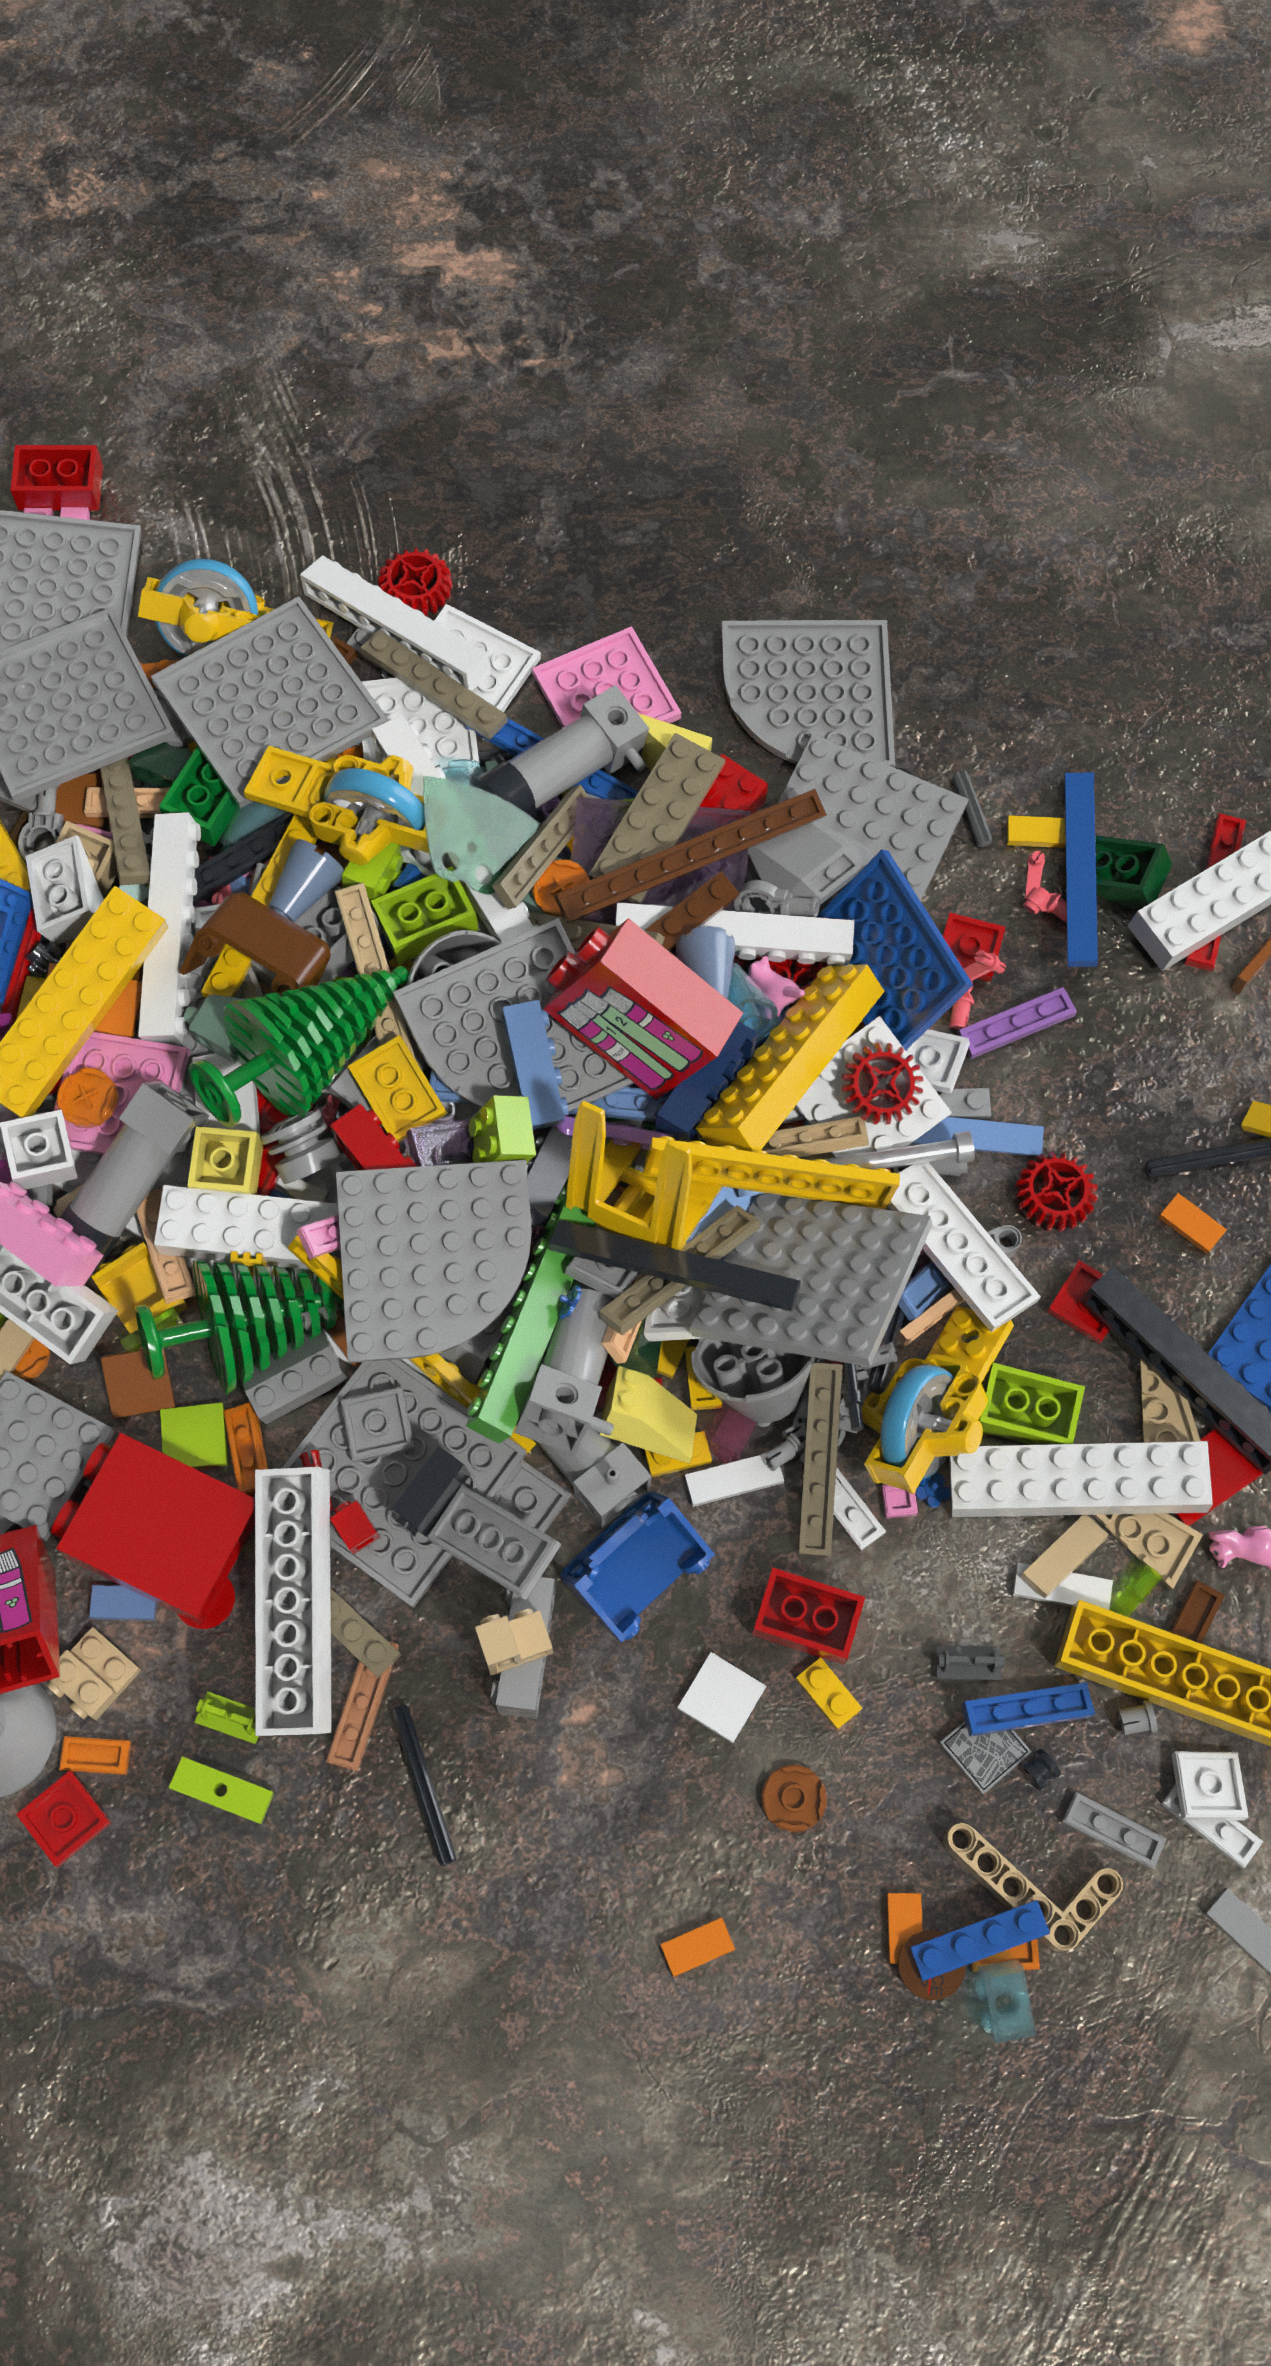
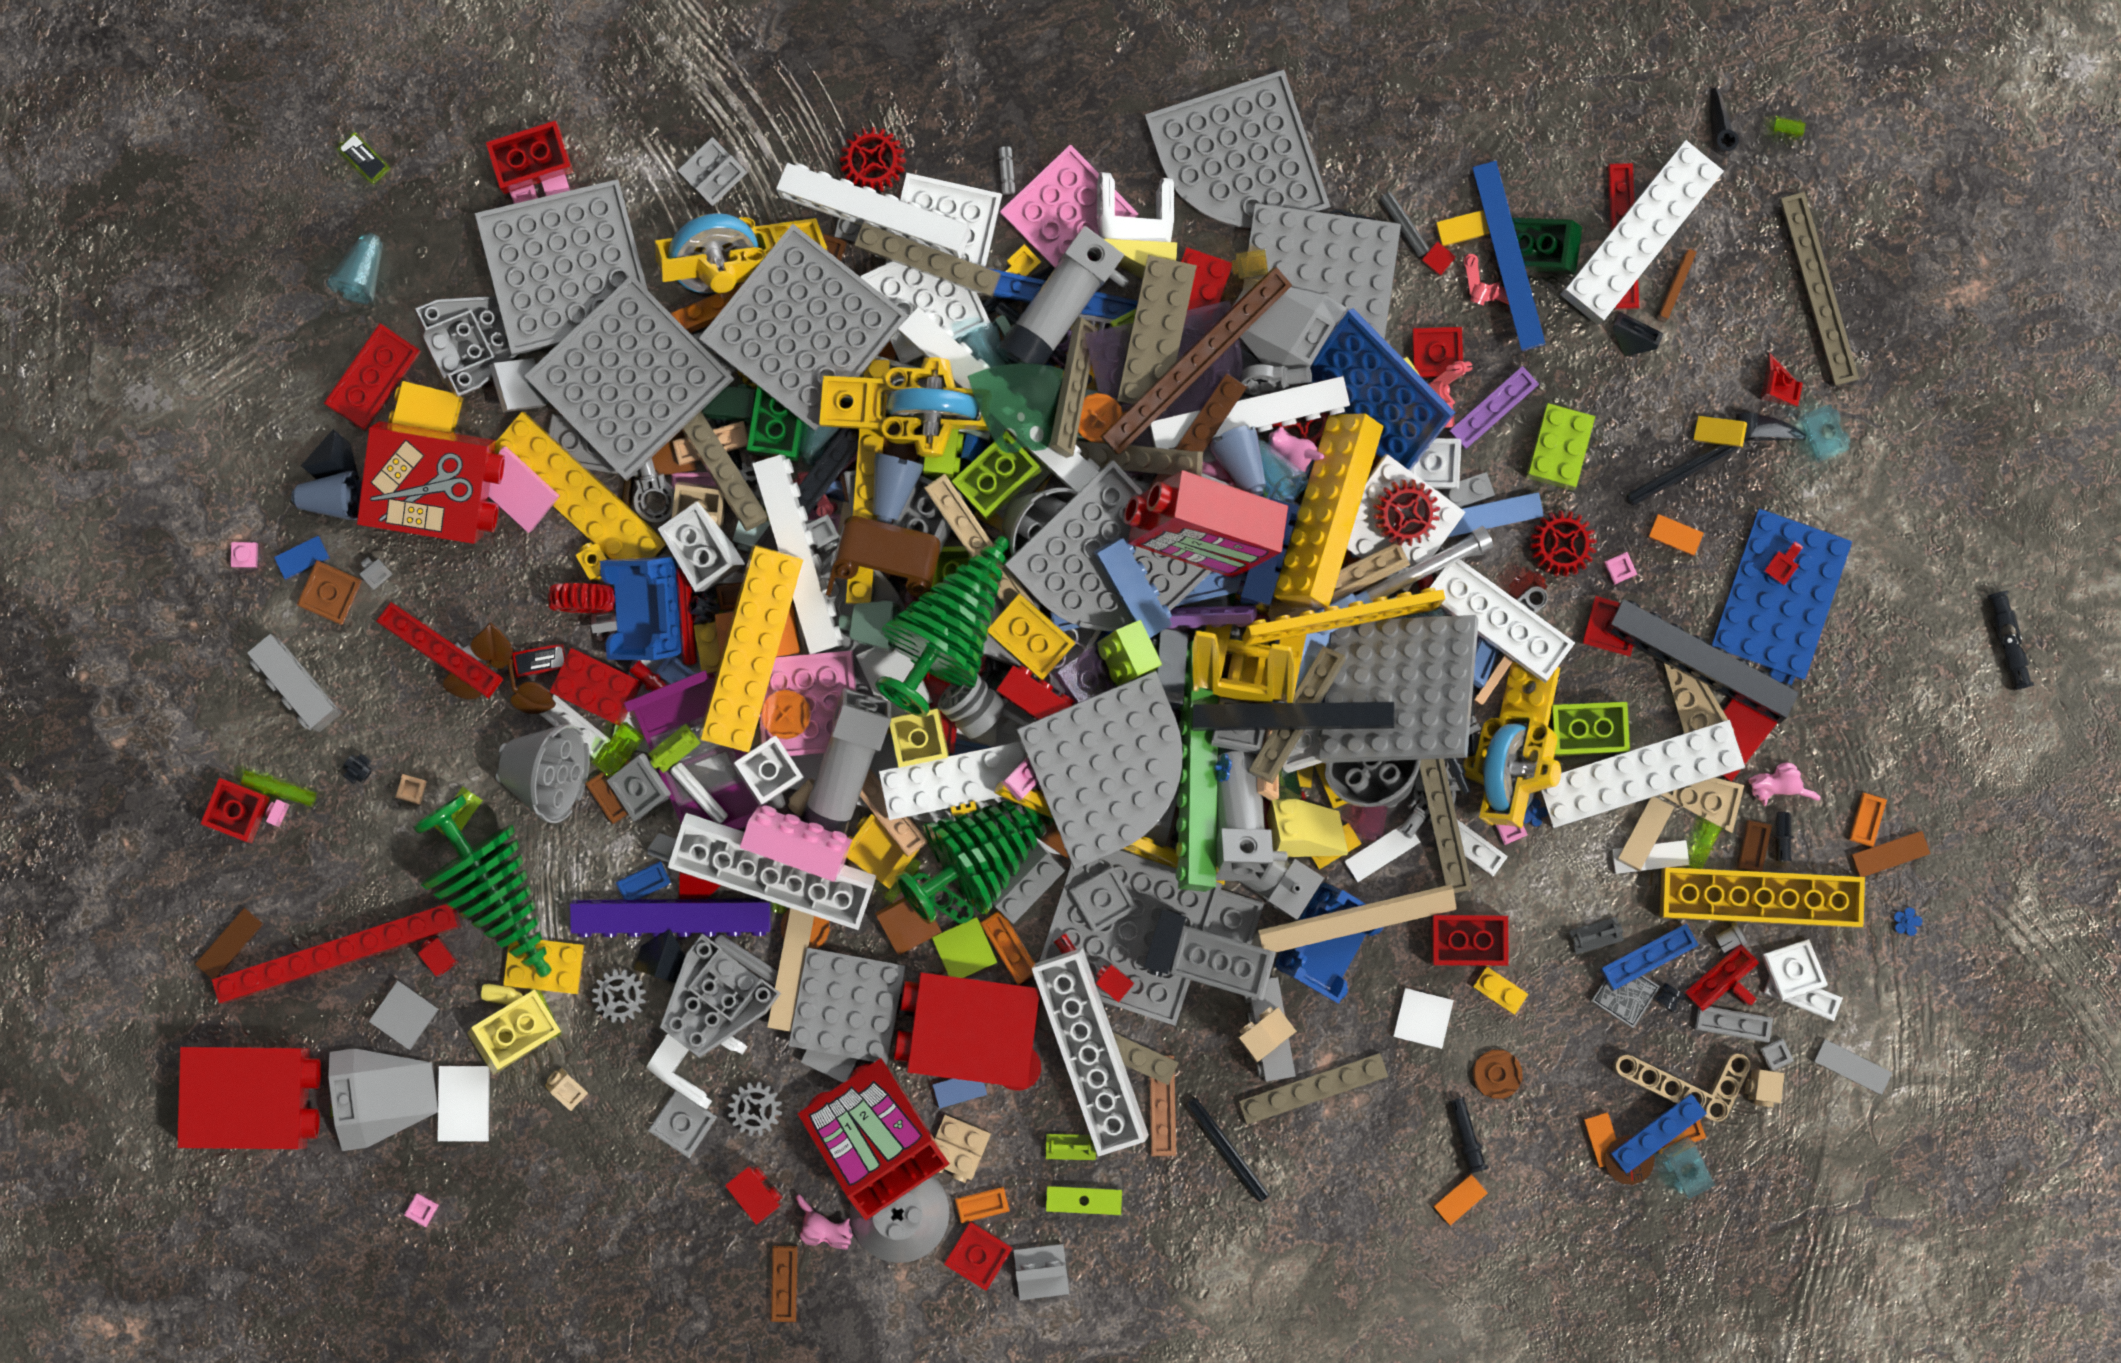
camera: 15 degrees left, 15 degrees up
none -> light grey slope [676,137,747,206]
none -> green beam [913,873,974,924]
none -> light grey axle [998,146,1015,195]
none -> yellow plate [1006,244,1041,276]
none -> light grey bracket [1014,1244,1069,1300]
none -> white connector [1097,172,1174,242]
none -> clear yellow brick [1232,249,1268,280]
none -> dark tan plate [1239,1053,1388,1125]
none -> tan tile [1258,885,1456,952]
none -> red tile [1421,241,1456,277]
none -> black pin [1449,1097,1489,1174]
none -> clear red bracket [1508,570,1548,599]
none -> lime brick [1526,403,1595,491]
none -> bright pink tile [1604,552,1637,585]
none -> black slope [1613,312,1664,357]
none -> red plate [1685,944,1759,1012]
none -> red tile [1730,982,1757,1006]
none -> tan brick [1745,1070,1785,1107]
none -> light grey tile [1759,1038,1794,1071]
none -> black axle [1774,812,1794,861]

